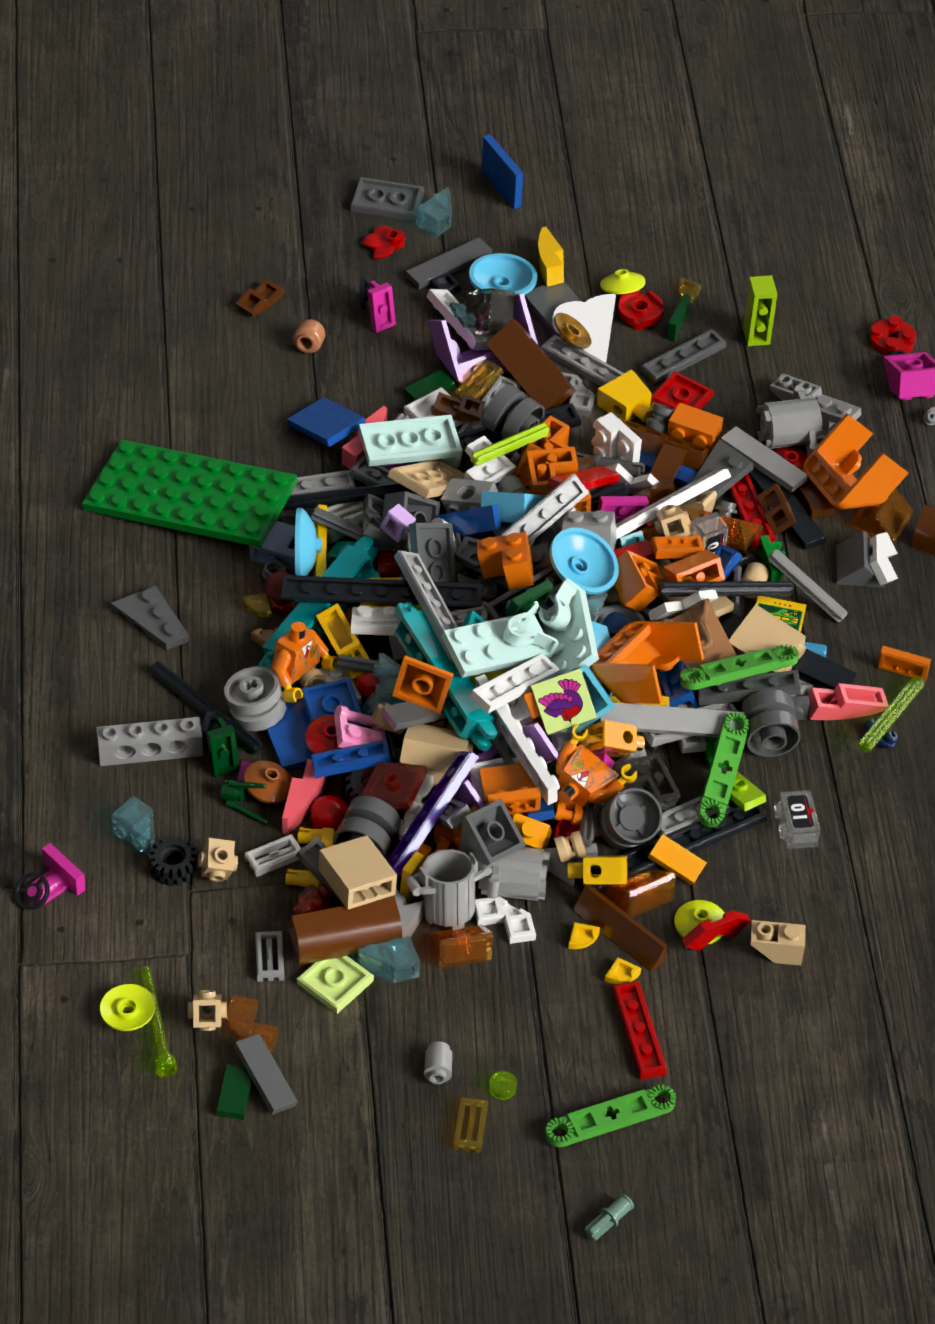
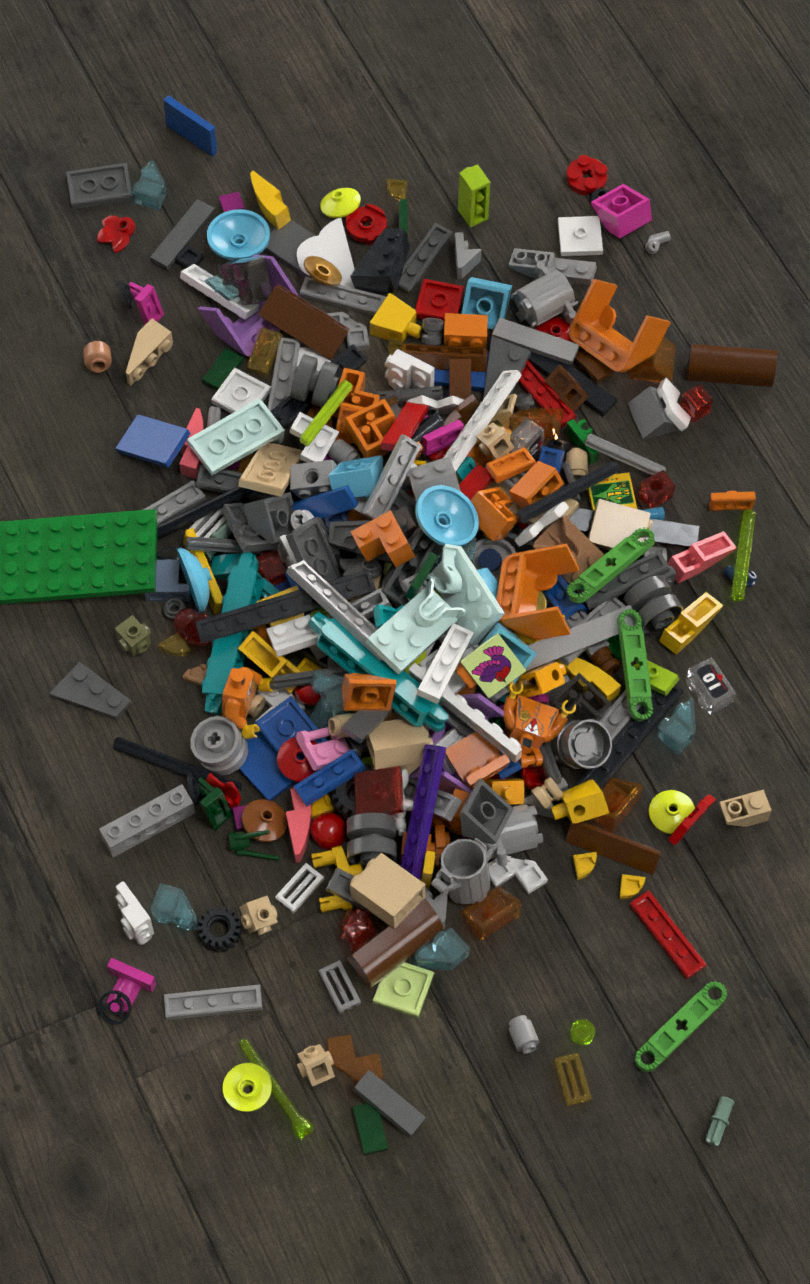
camera: 20 degrees left, 15 degrees up
reddish brown slope [235,278,285,316] -> none
lavender slope [380,504,416,543] -> none
reddish brown slope [431,392,485,422] -> none
light orange tile [648,834,707,886] -> none
none -> olive brick [115,615,151,657]
none -> white plate [115,881,154,945]
none -> tan slope [126,319,173,386]
none -> light grey tile [164,984,262,1020]
none -> red plate [206,773,241,809]
none -> magenta tile [219,191,245,213]
none -> yellow tile [311,793,334,819]
none -> black wedge [350,229,410,293]
none -> light grey slope [454,232,482,280]
none -> medium azure slope [462,277,512,330]
none -> yellow slope [555,658,621,705]
none -> white plate [558,216,603,256]
none -> reddish brown wheel [590,646,621,676]
none -> clear red brick [639,470,676,508]
none -> clear light blue slope [658,698,696,755]
none -> yellow slope [659,592,723,655]
none -> clear red brick [680,384,713,423]

